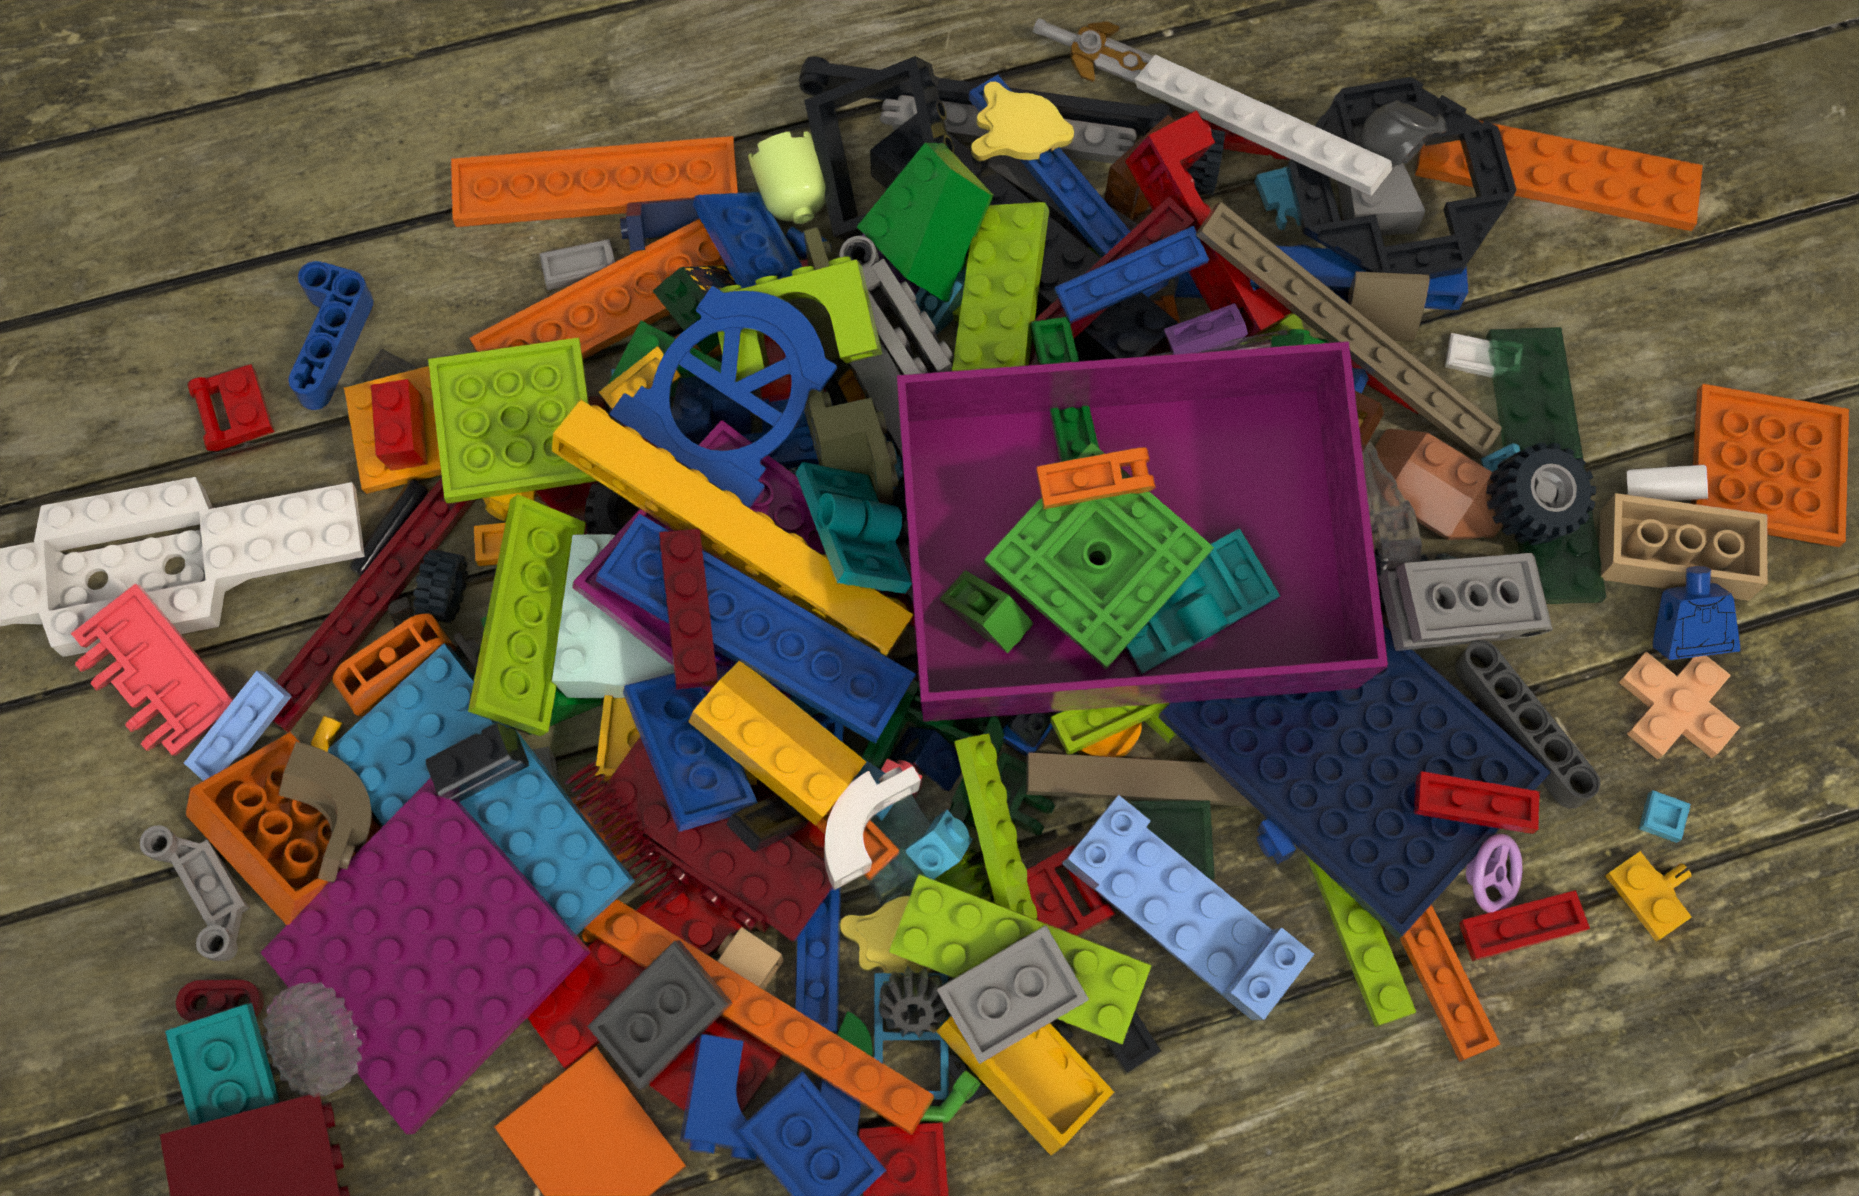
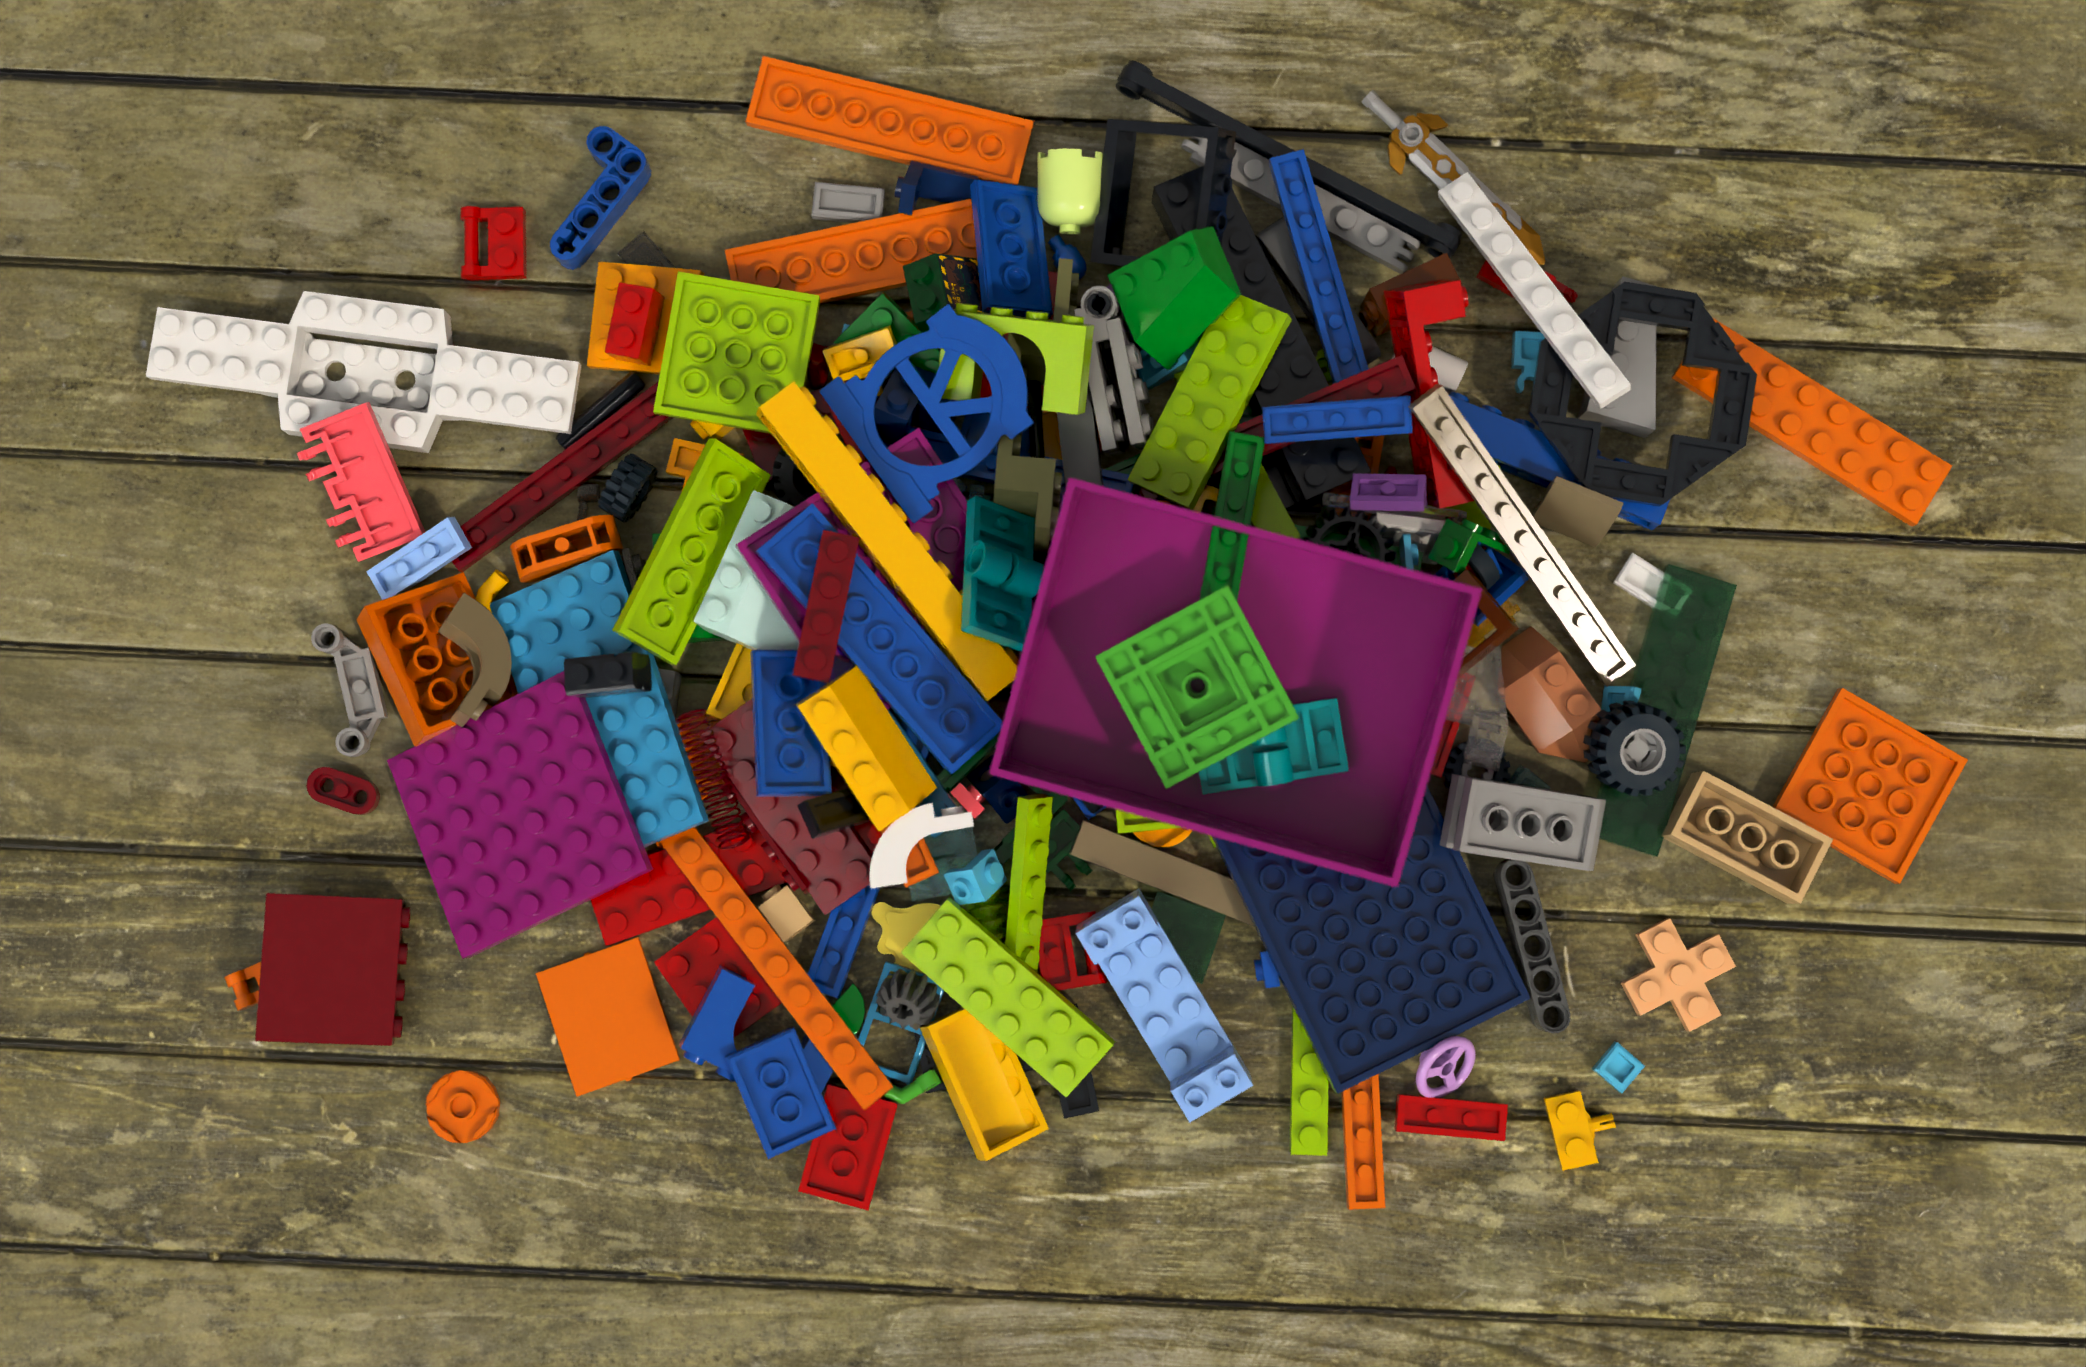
camera: 20 degrees right, 15 degrees up
teal plate [165,1003,280,1126] -> none
clear gear [263,982,363,1098] -> none
dark grey tile [587,940,733,1090] -> none
light grey plate [937,925,1089,1064] -> none
bright green slope [940,570,1034,653] -> none
light yellow tile [971,82,1074,161] -> none
orange plate [1036,447,1156,509] -> none
black bush [1187,129,1225,195] -> none
dark grey helmet [1360,100,1447,168] -> none
red plate [1414,771,1540,834] -> none
white brick [1627,465,1708,501] -> none
blue torso [1653,566,1740,660] -> none

